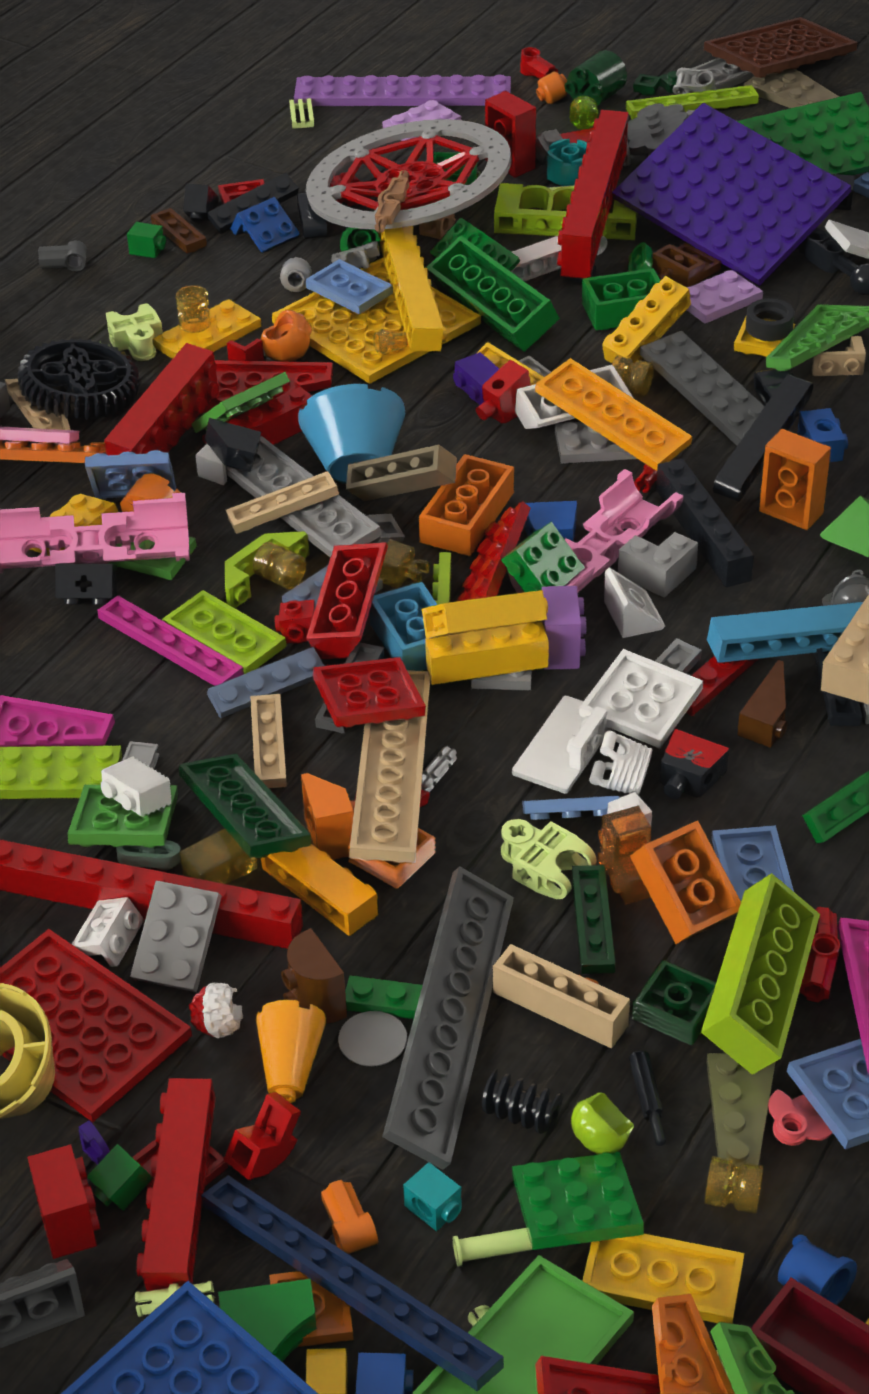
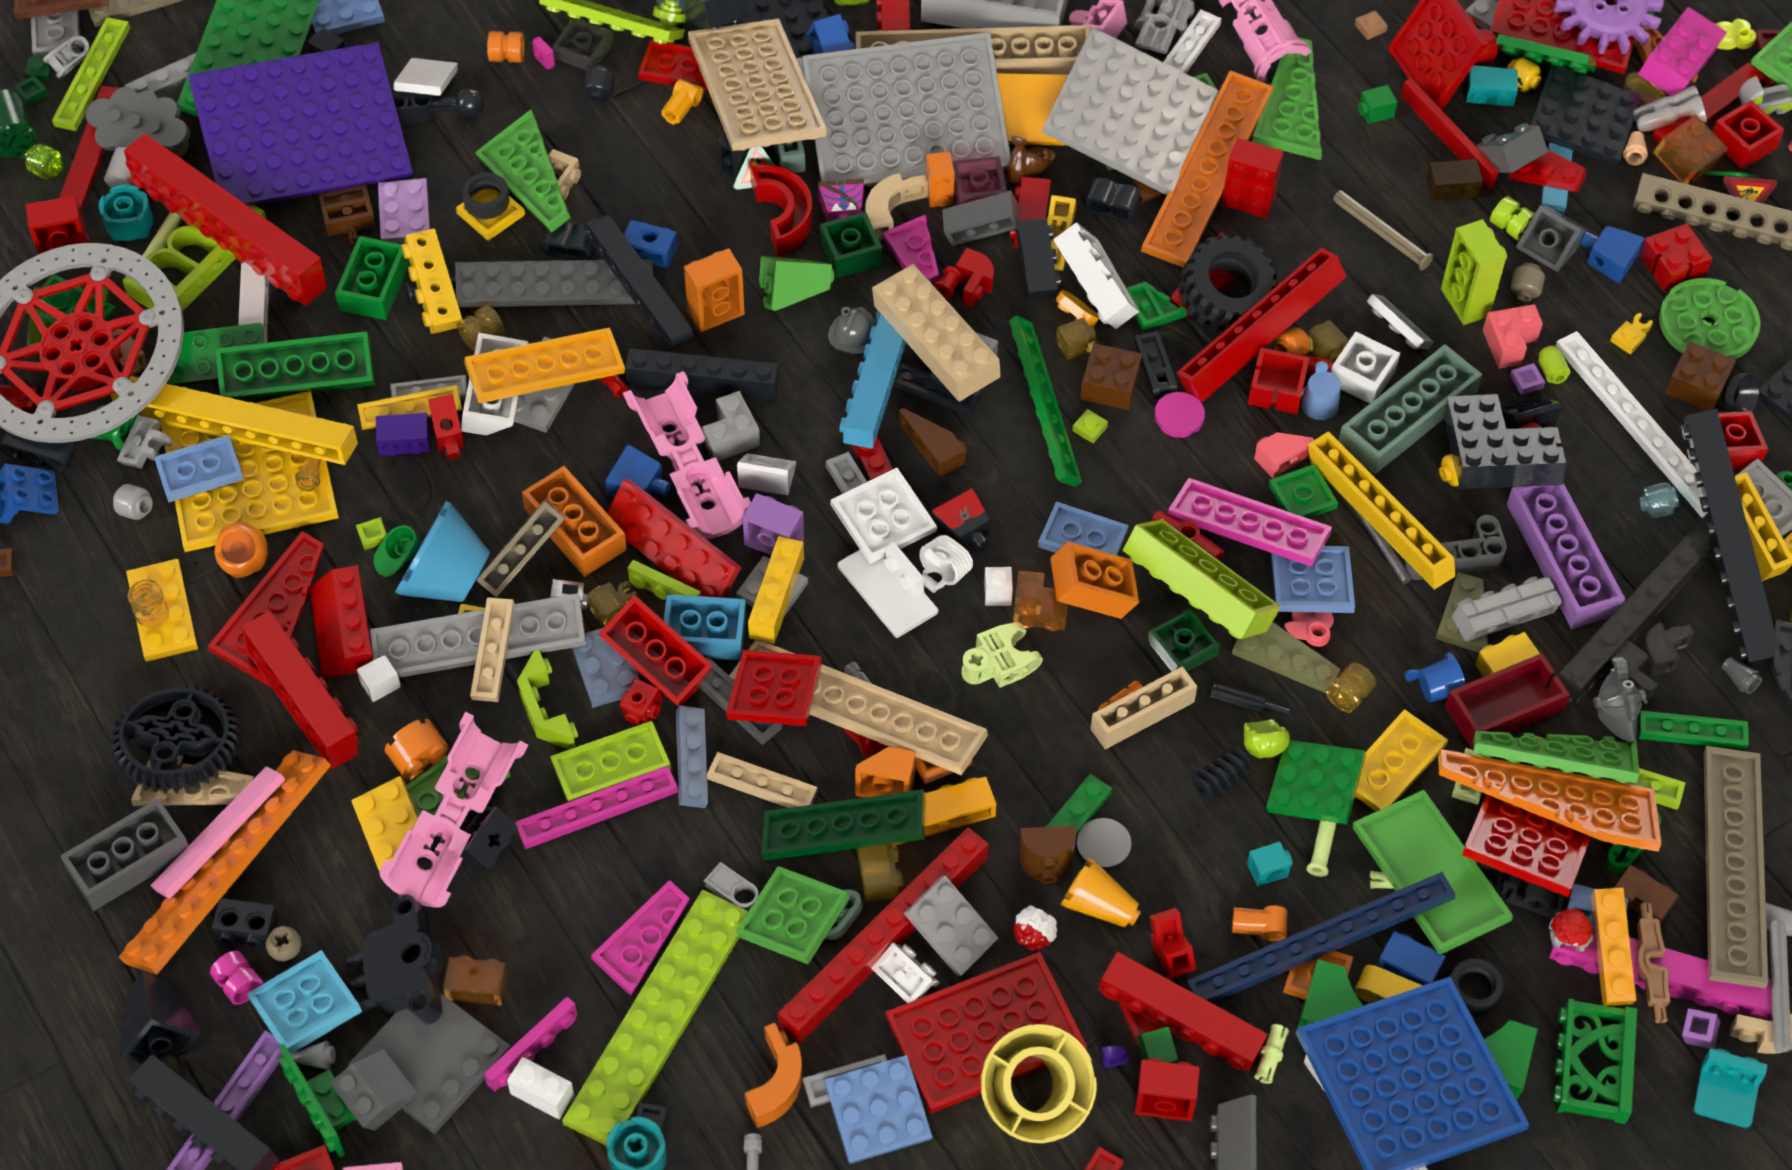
camera: 65 degrees left, 15 degrees up
medium blue plate [85,450,176,499] -> none
white brick [101,756,171,817] -> none
yellowish green piece [106,303,163,361] -> none
bright green plate [192,372,290,433] -> none
black slope [205,418,261,473] -> none
red panel [227,338,264,361] -> none
clear yellow wheel [253,541,307,590] -> none
medium nougat piece [375,170,409,233] -> none
dark grey plate [382,866,514,1170] -> none
yellow piece [422,590,548,638] -> none
green brick [501,521,585,592] -> none
medium blue plate [522,796,619,820] -> none
flat silver brick [536,129,563,166] -> none
dark green plate [572,865,615,974] -> none
green plate [629,242,653,272] -> none

